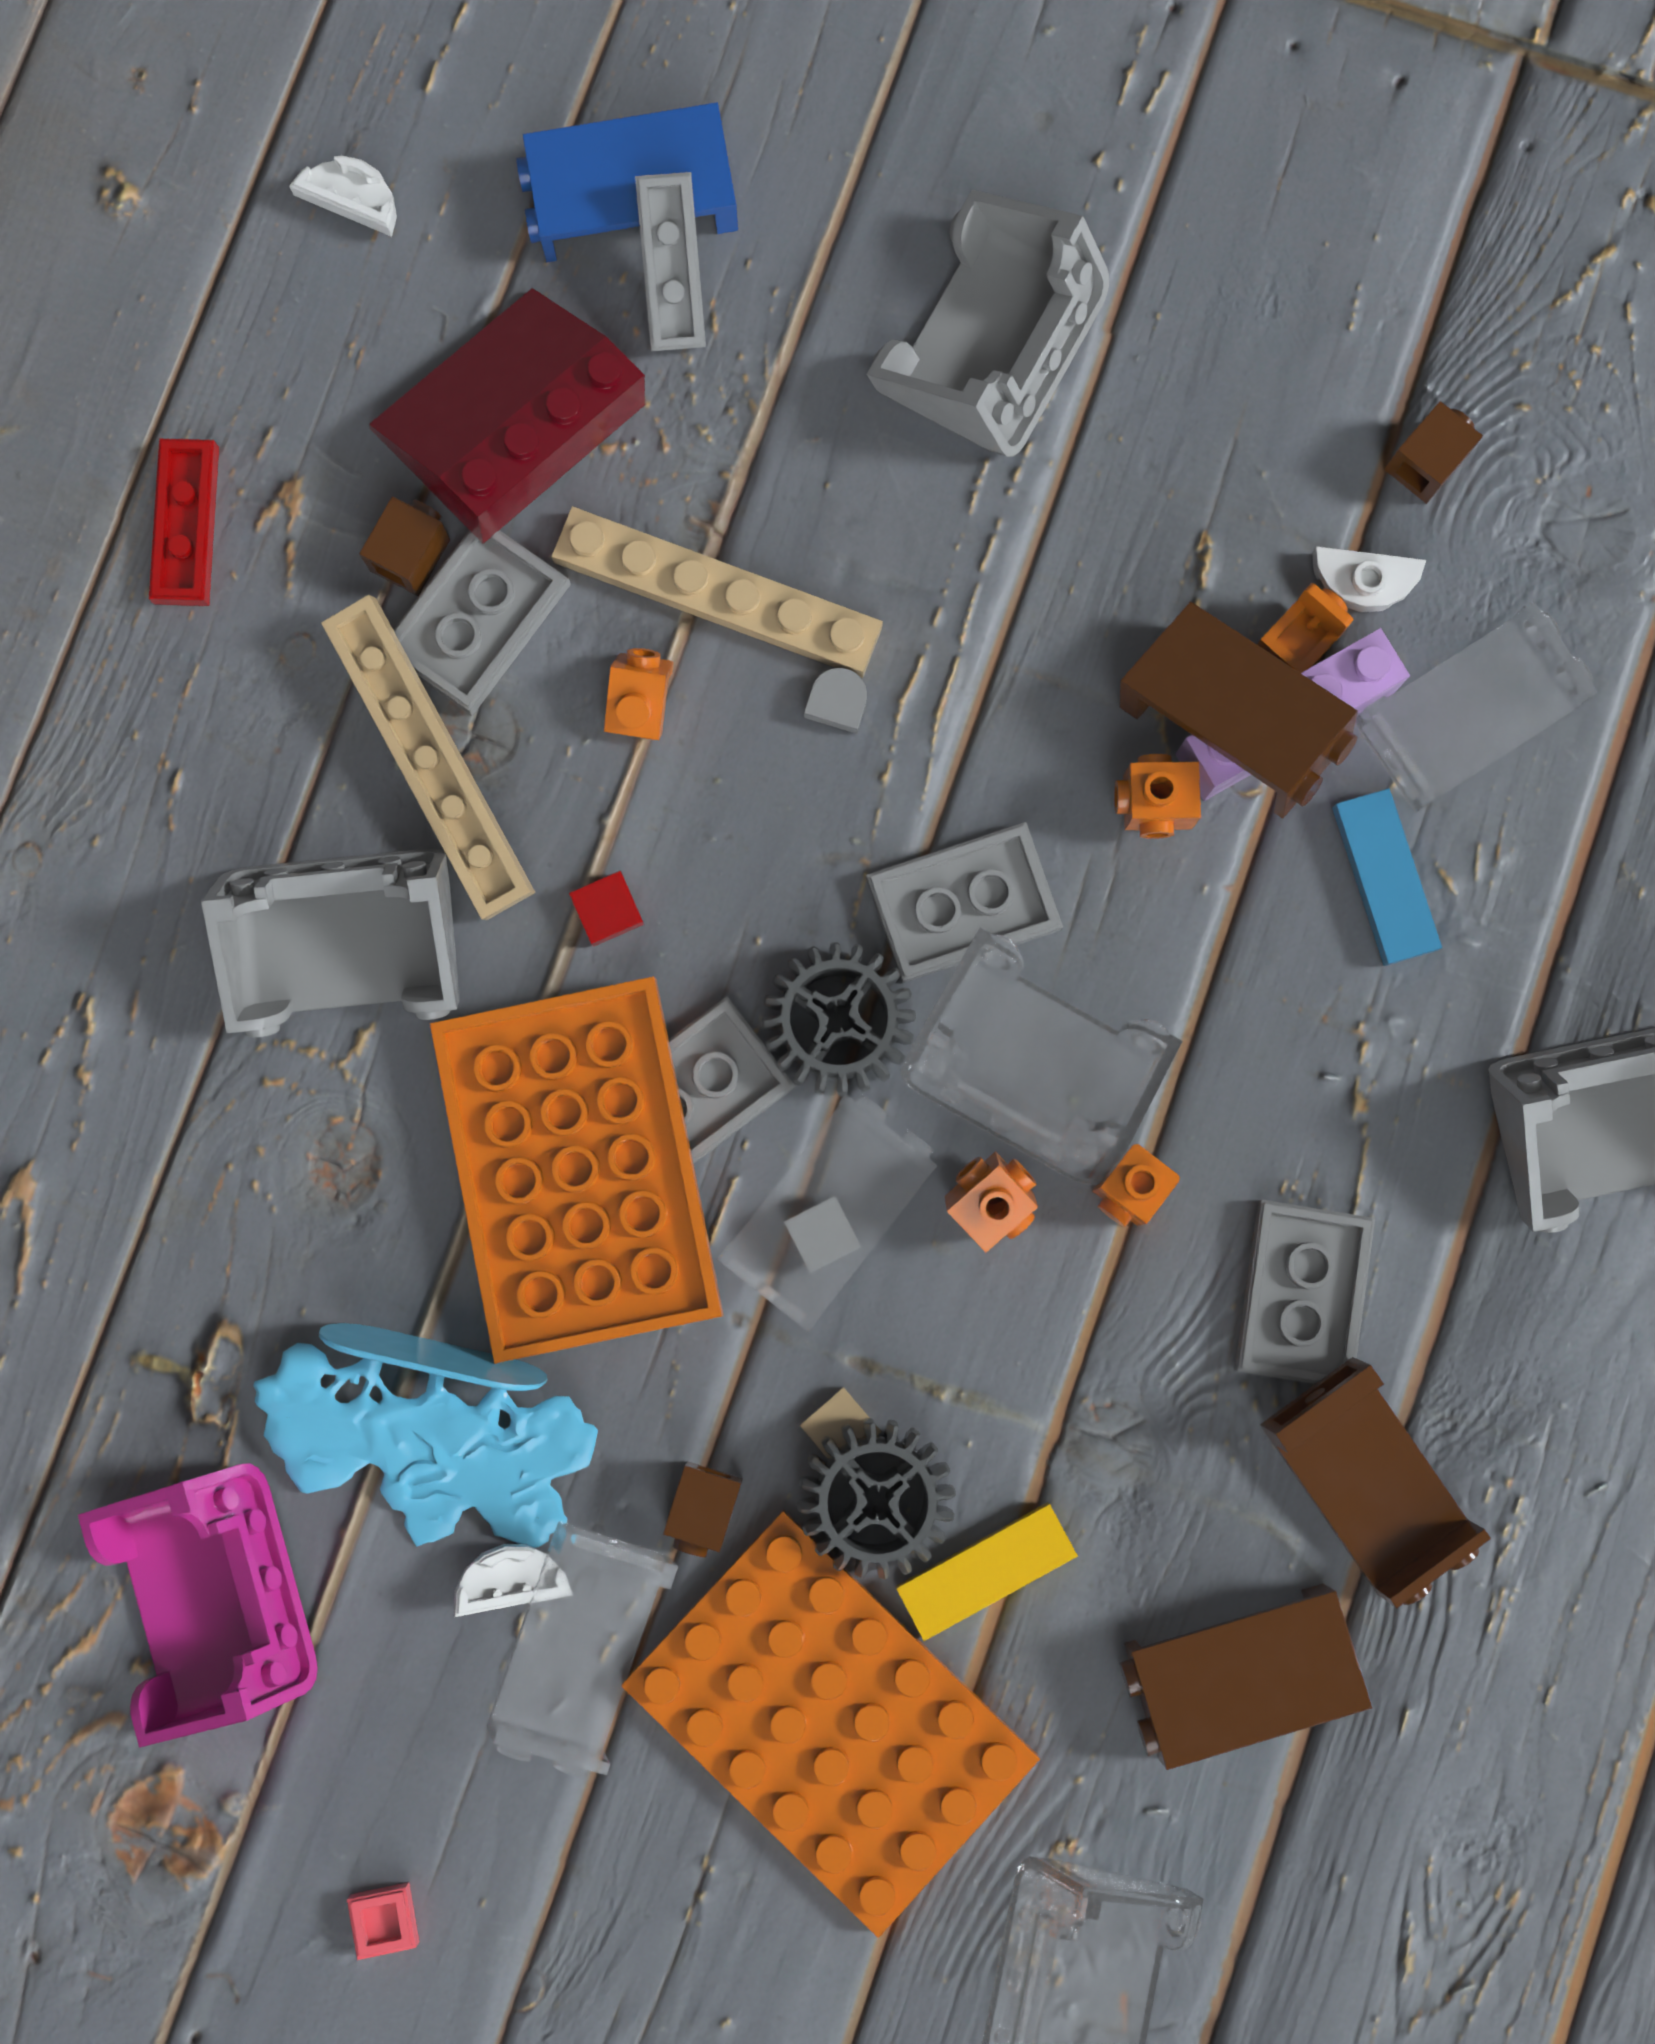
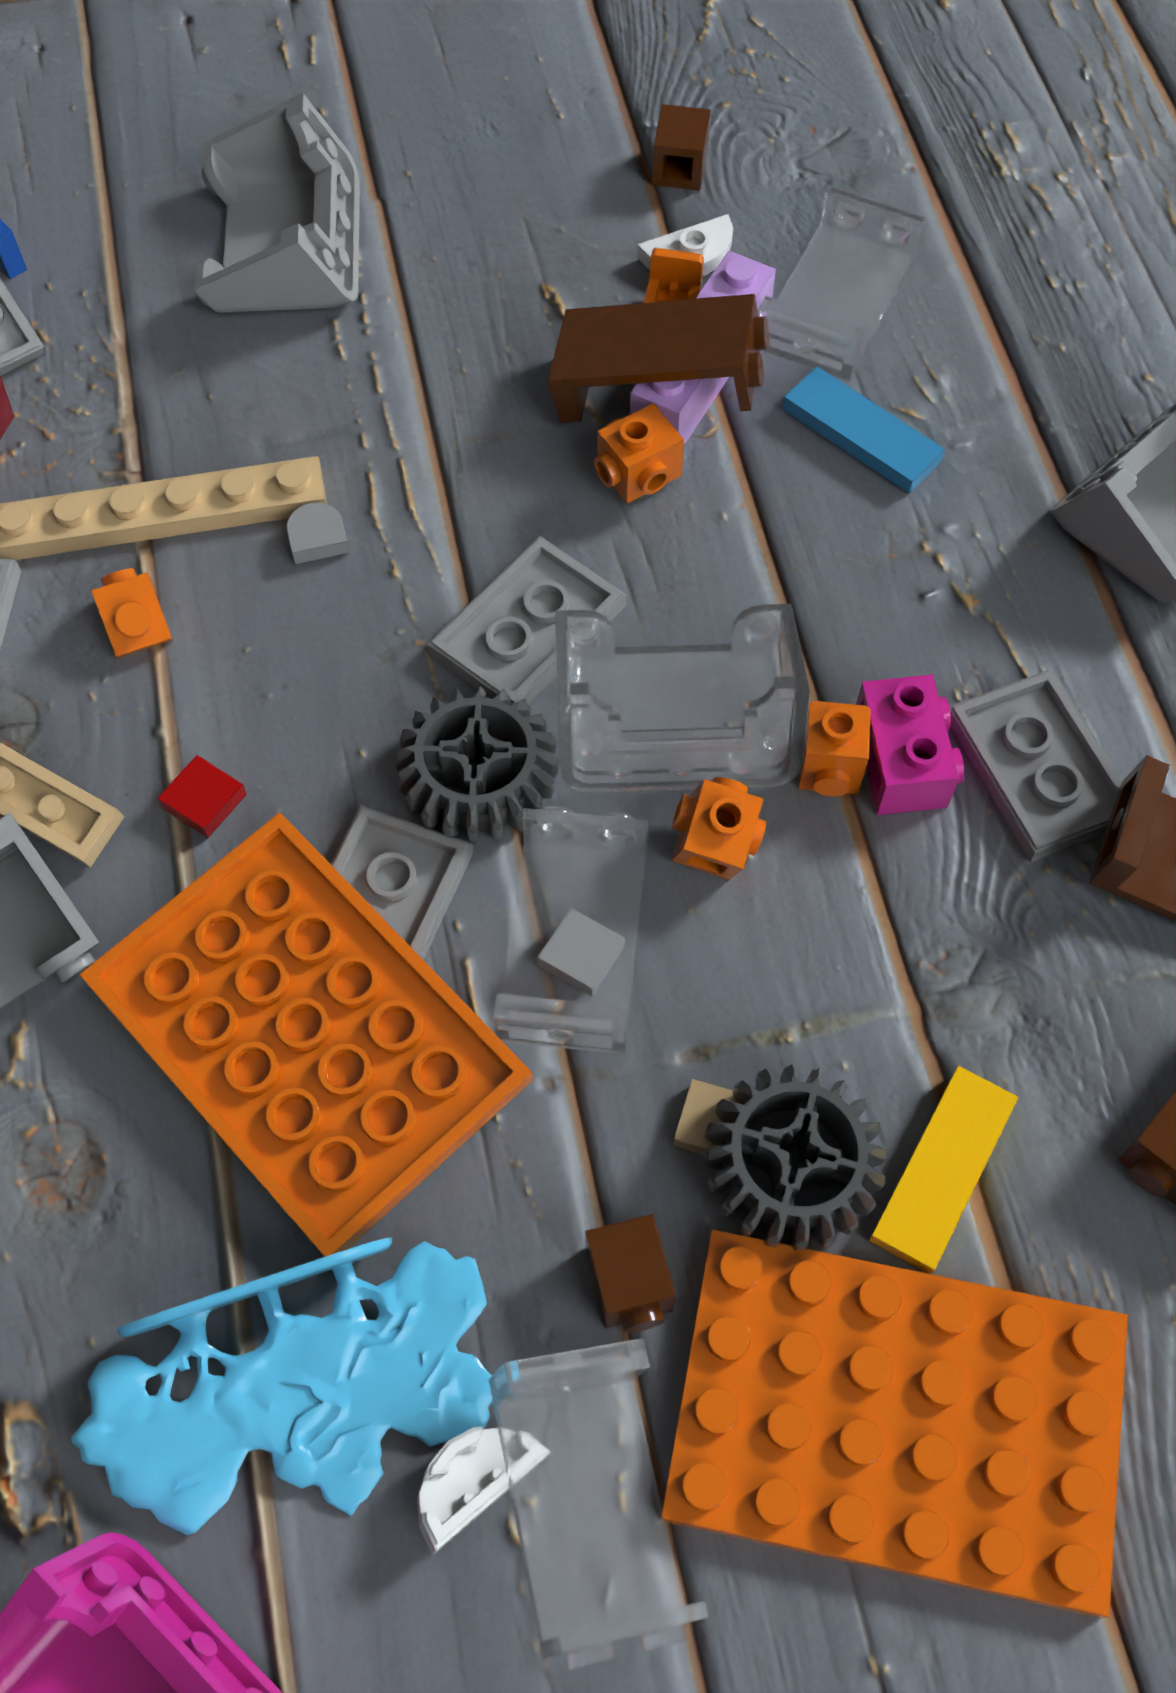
camera: 30 degrees left, 20 degrees down
none -> dark pink brick [856,674,964,815]

